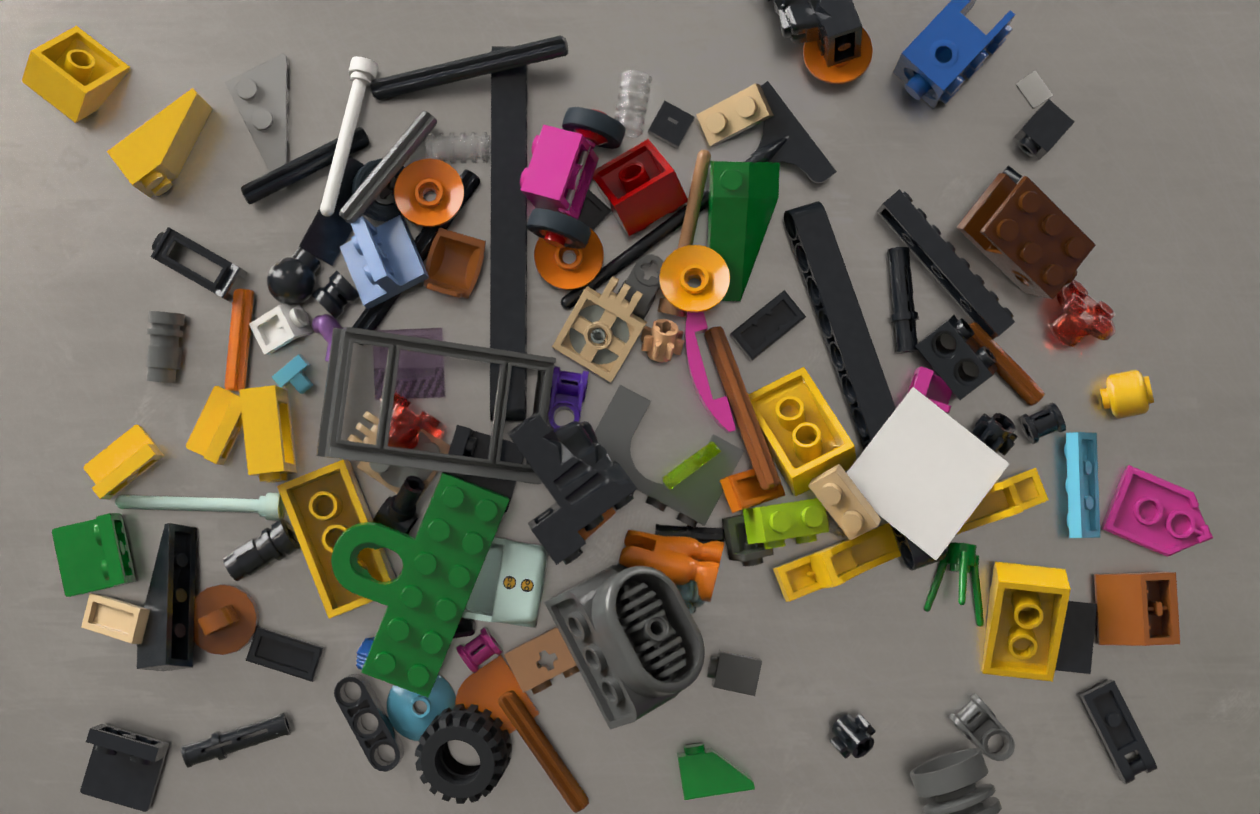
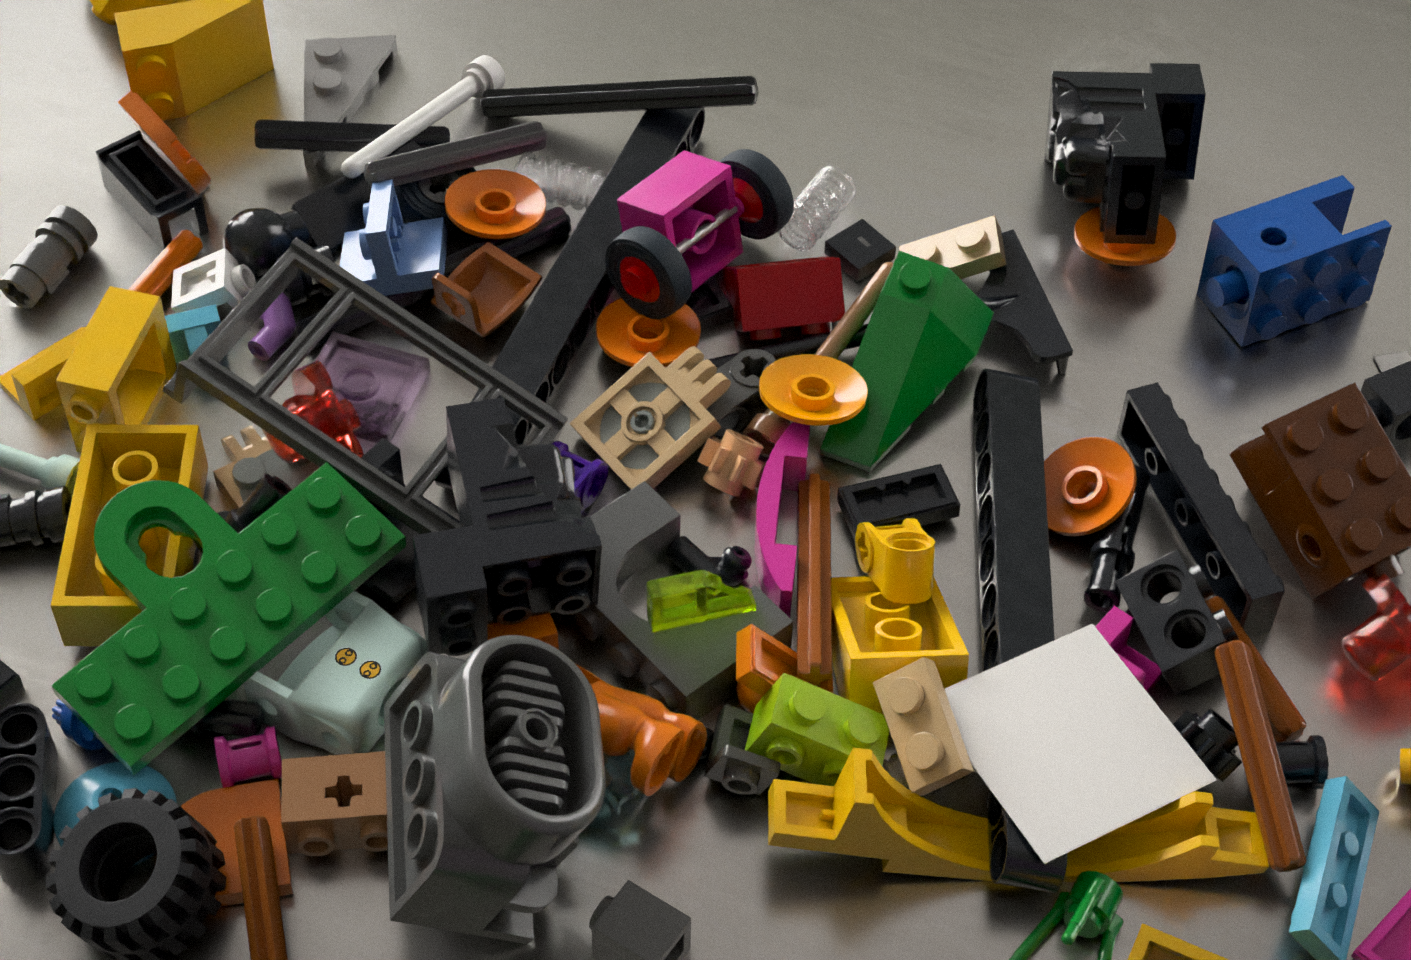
camera: 25 degrees right, 35 degrees down
none -> orange tile [118,91,211,194]
none -> black arm [667,536,752,586]
none -> yellow piece [855,518,935,604]
none -> orange dish [1044,437,1137,536]
none -> dark orange axle [1215,640,1306,873]

